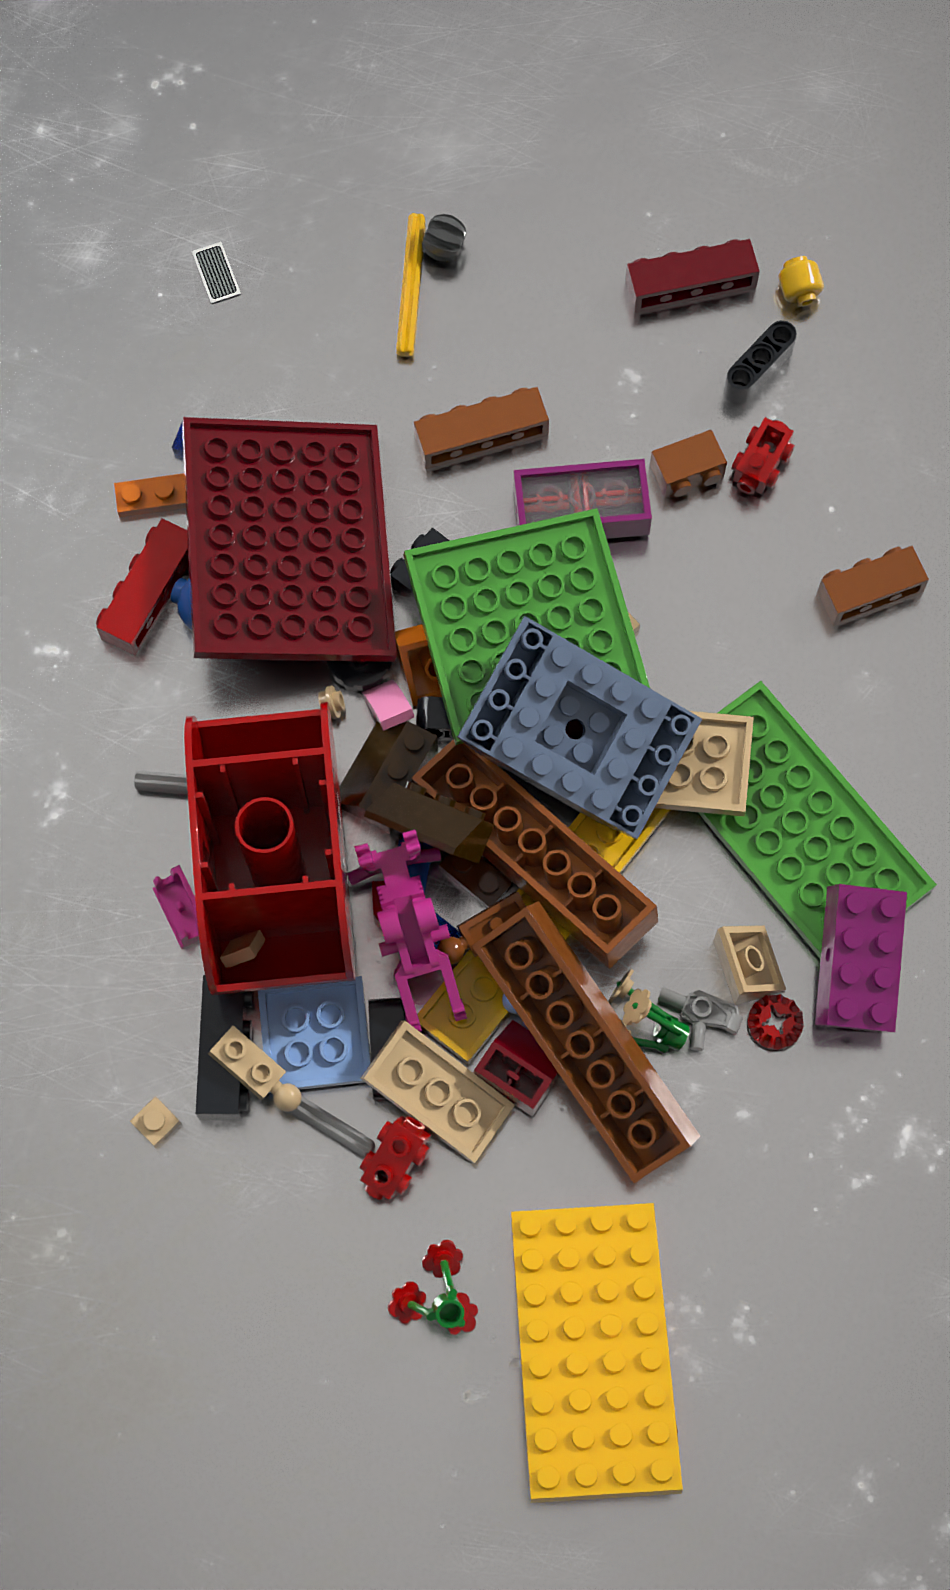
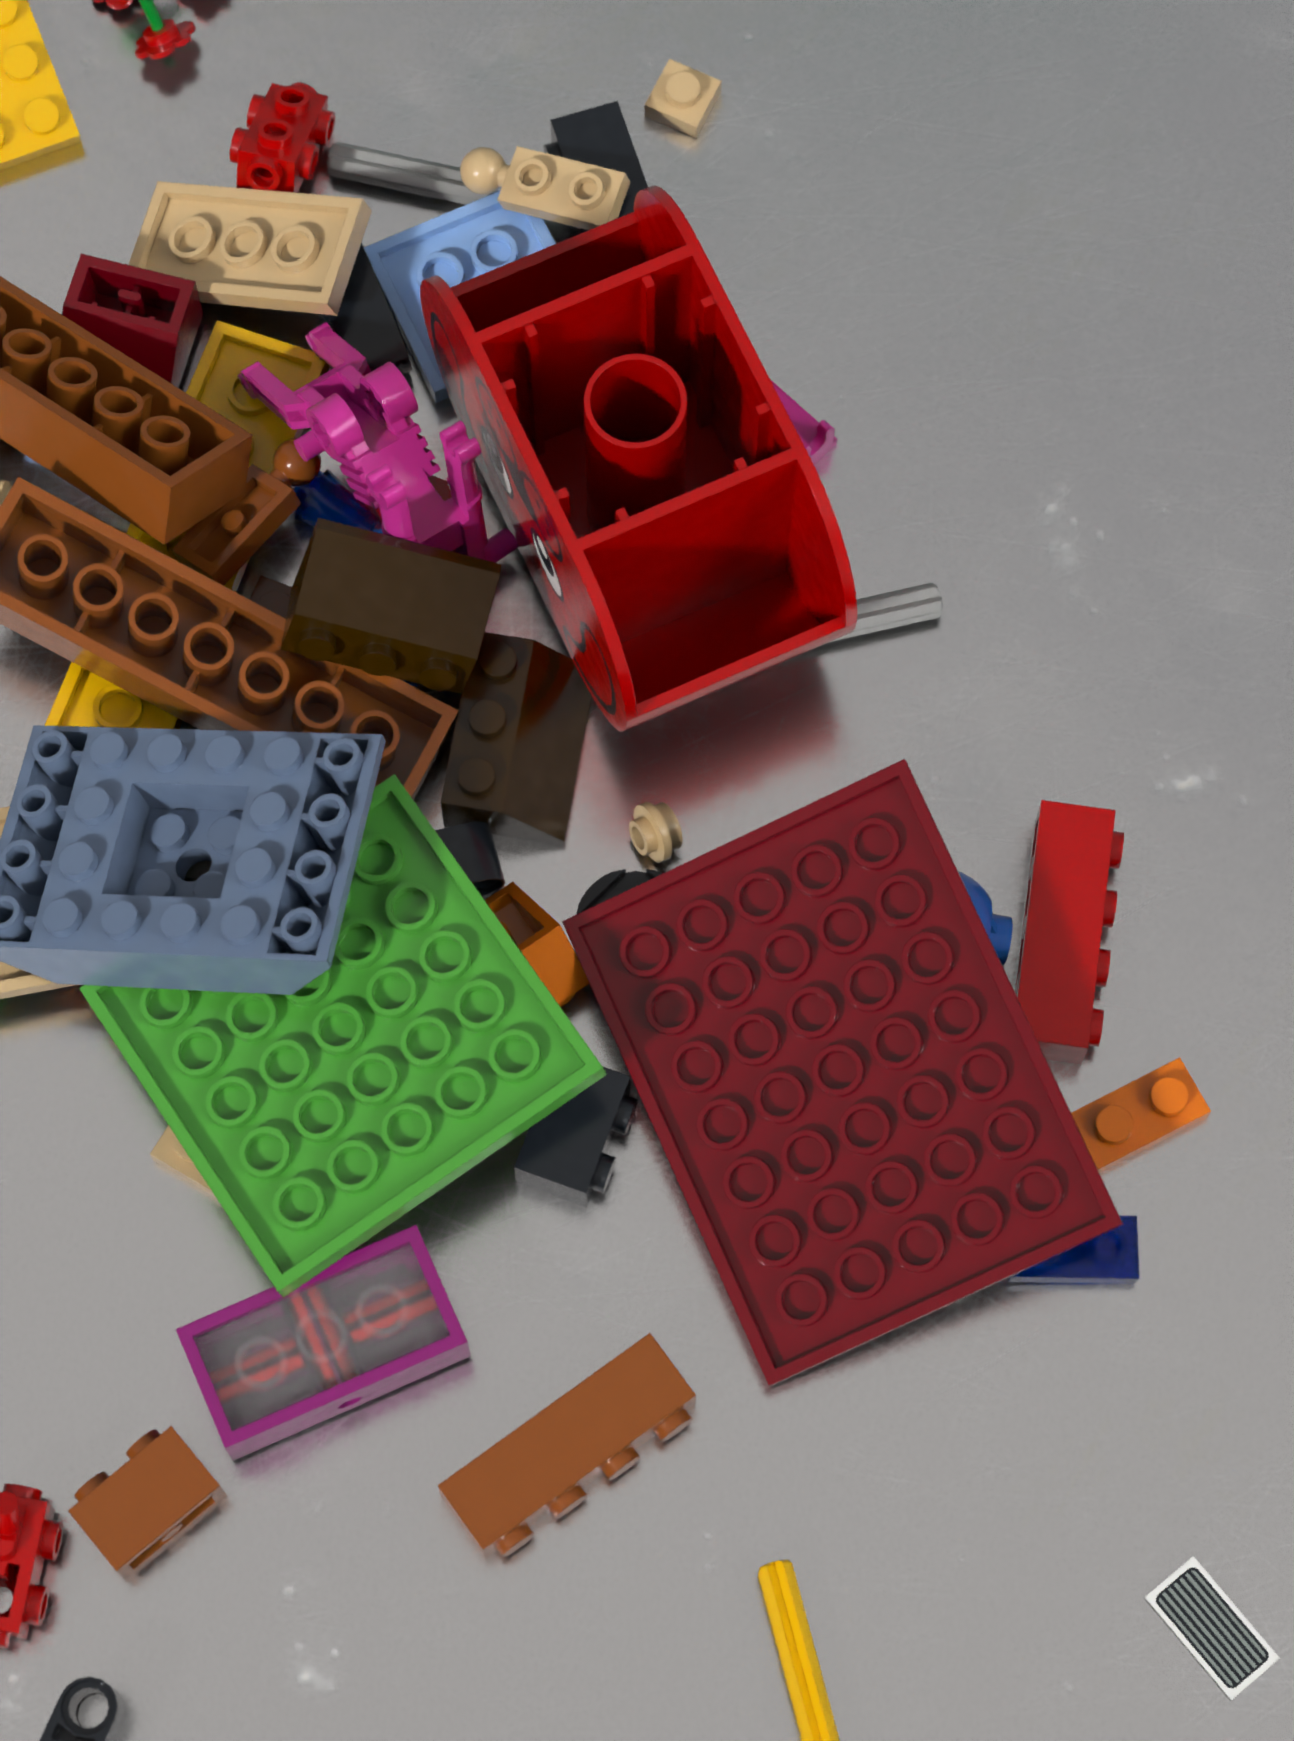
camera: 160 degrees right, 0 degrees up
bright pink slope [362,679,415,731] -> none

